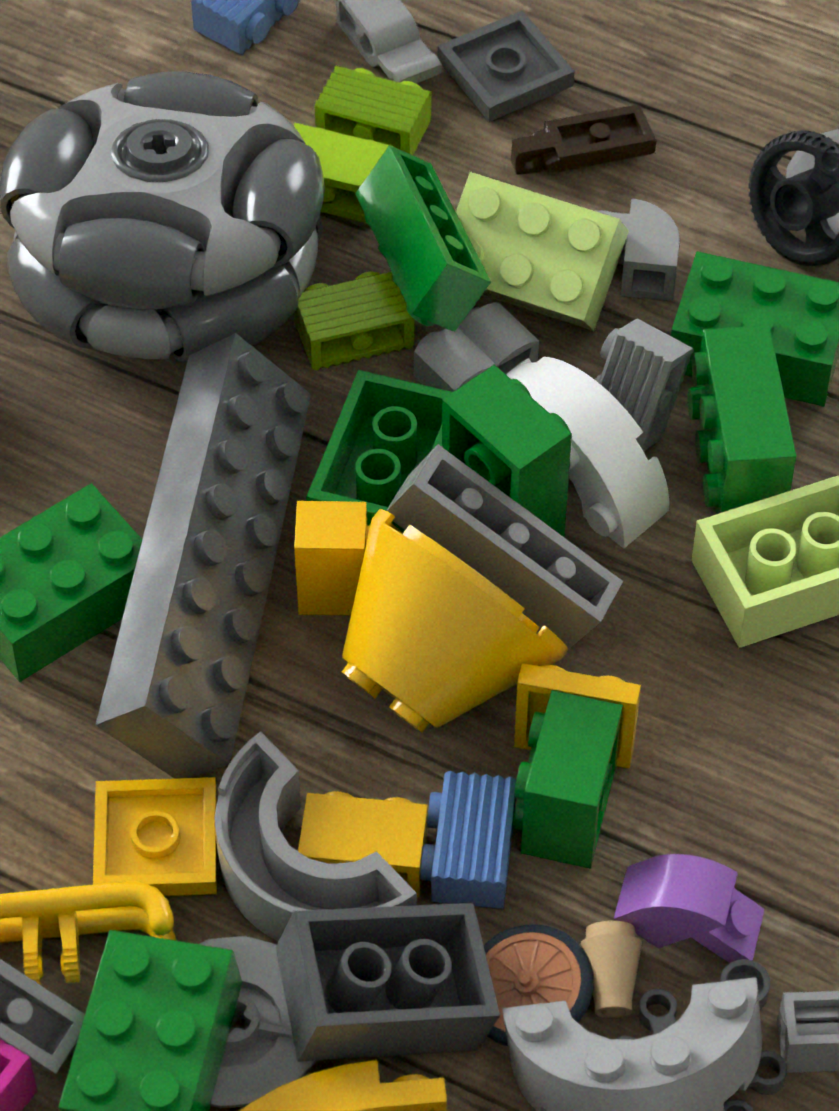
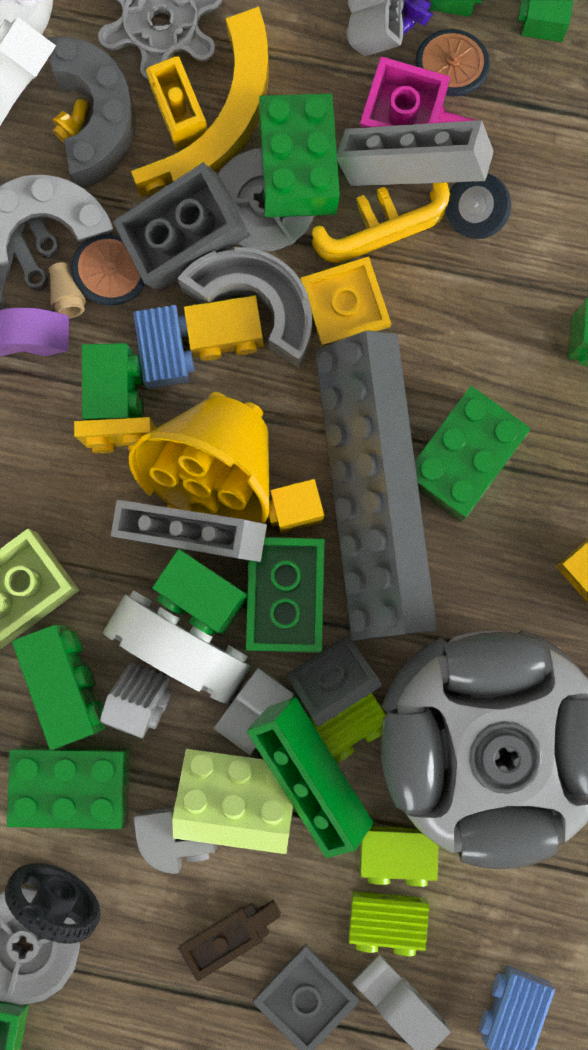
camera: 170 degrees right, 30 degrees up
none -> dark grey plate [287,635,382,727]

